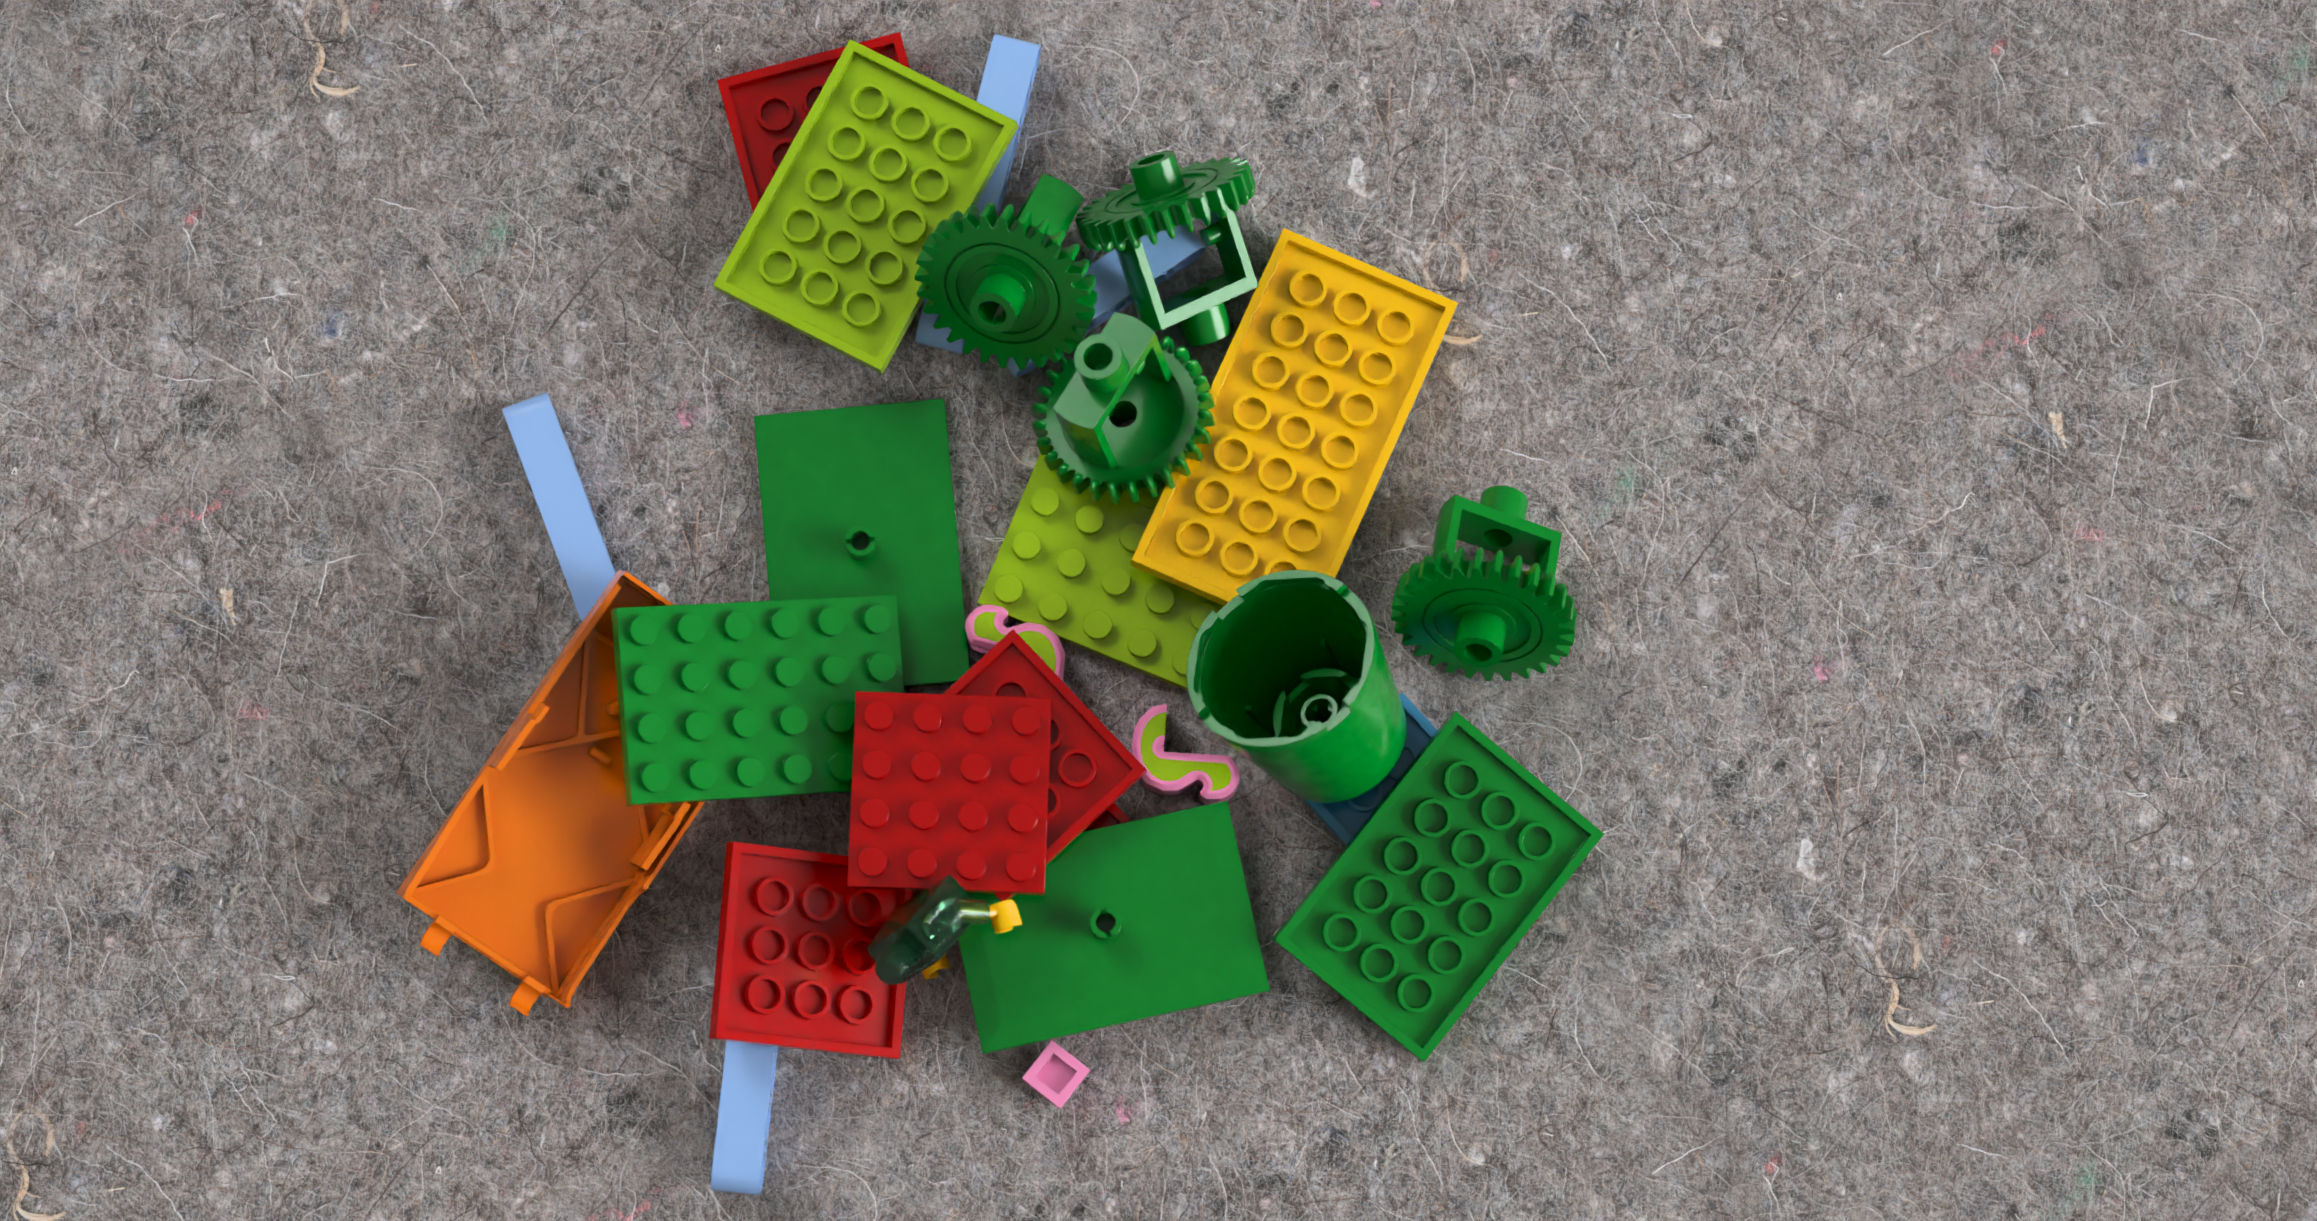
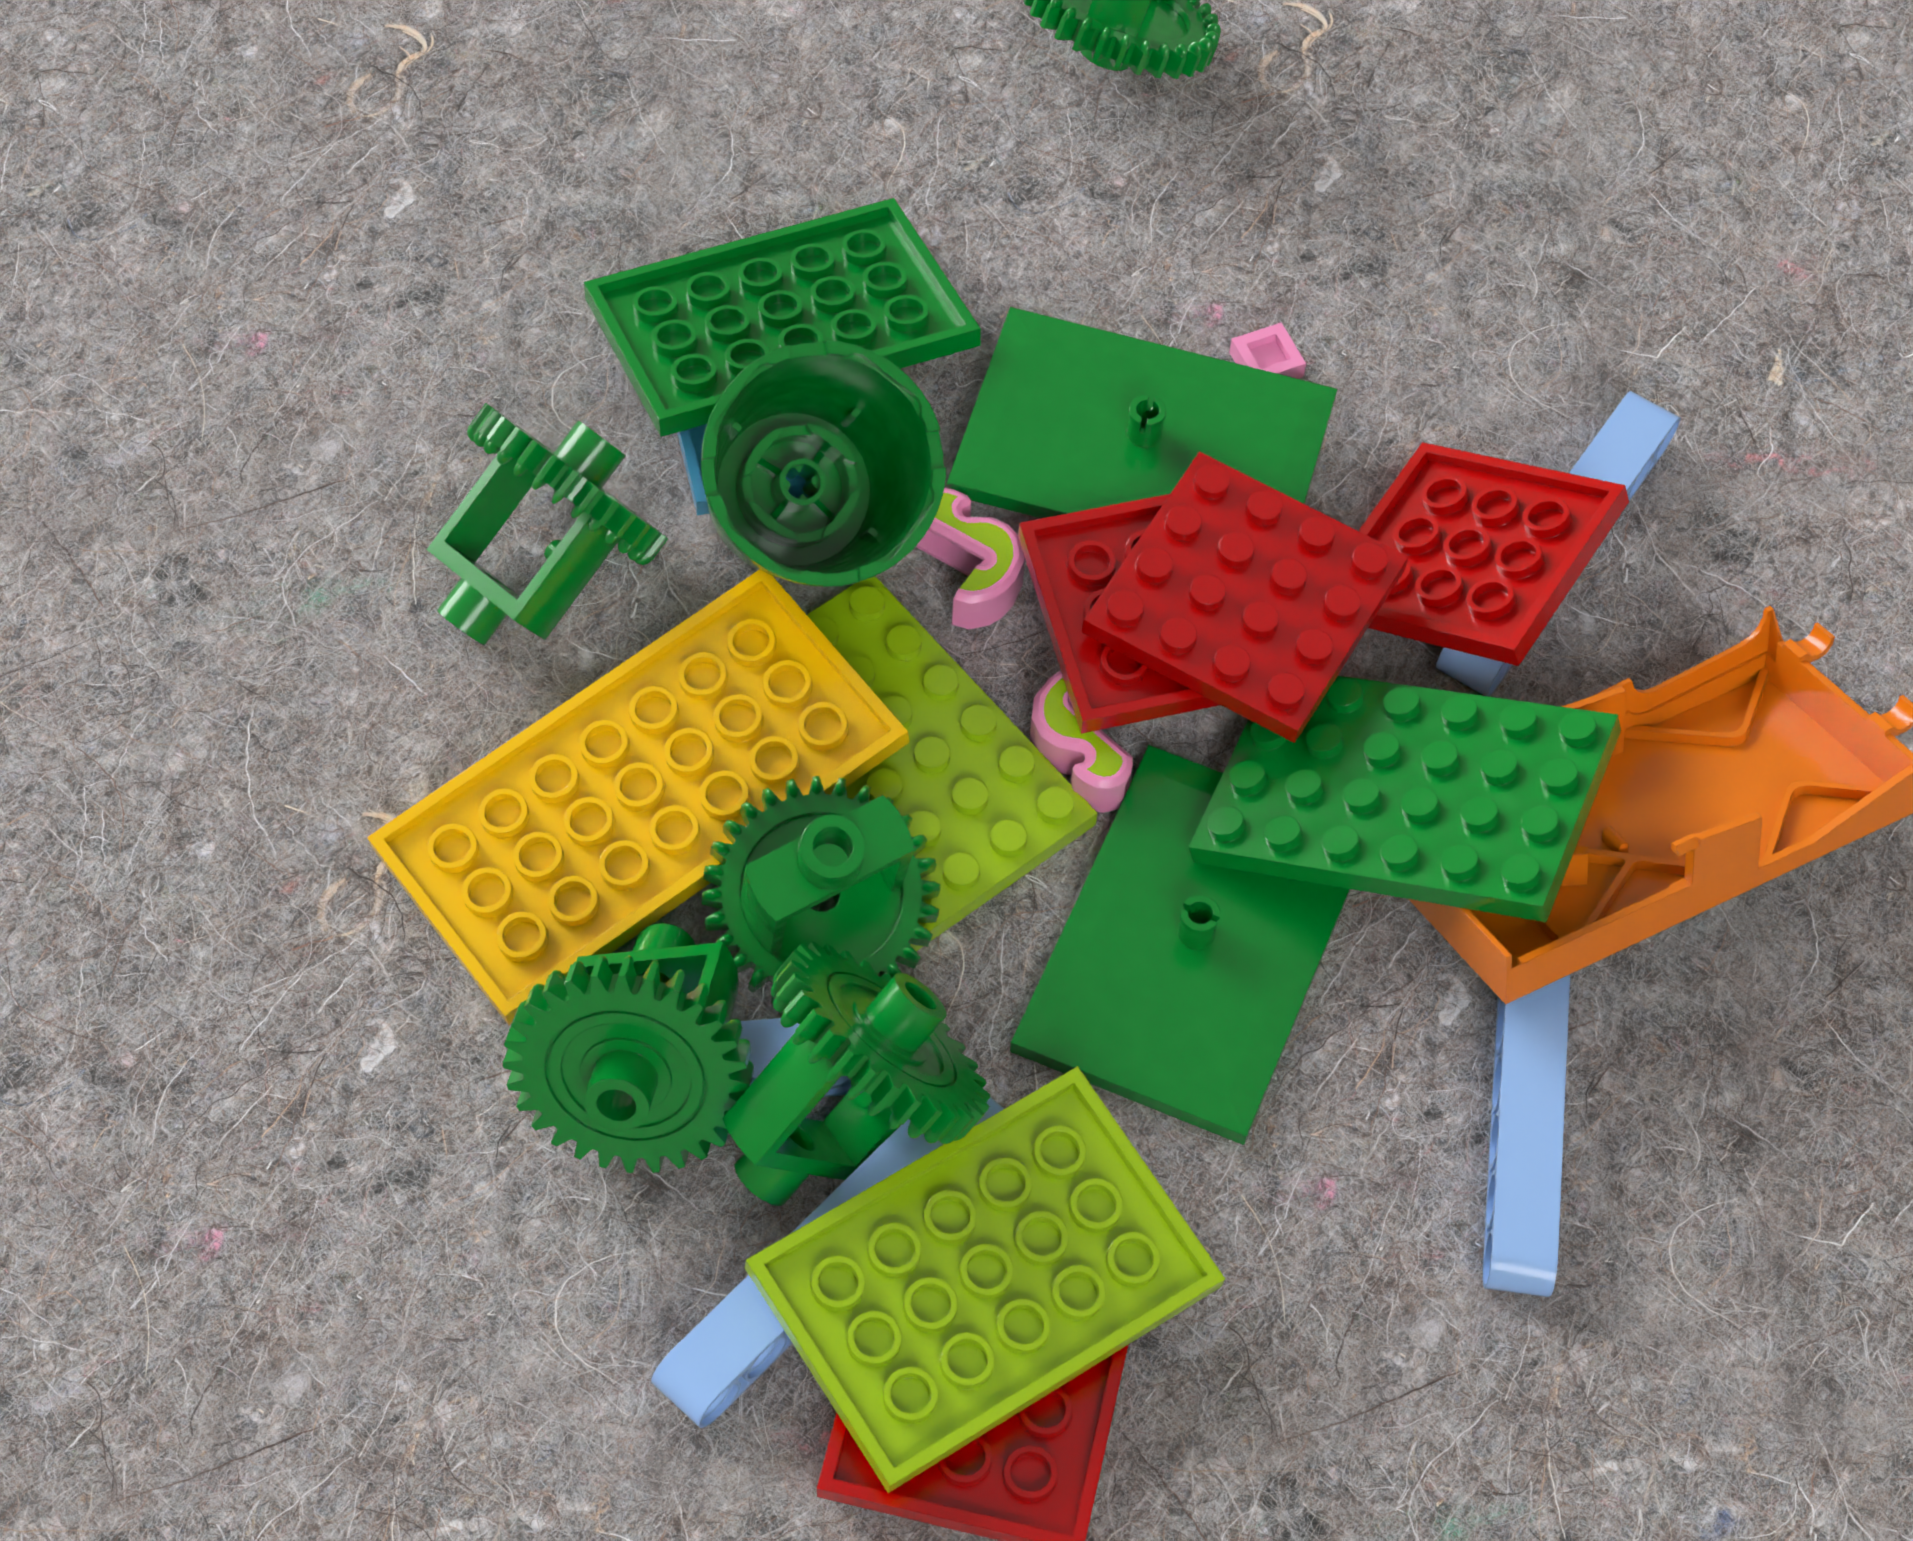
camera: 150 degrees left, 20 degrees down
clear green torso [867,874,1022,985] -> none

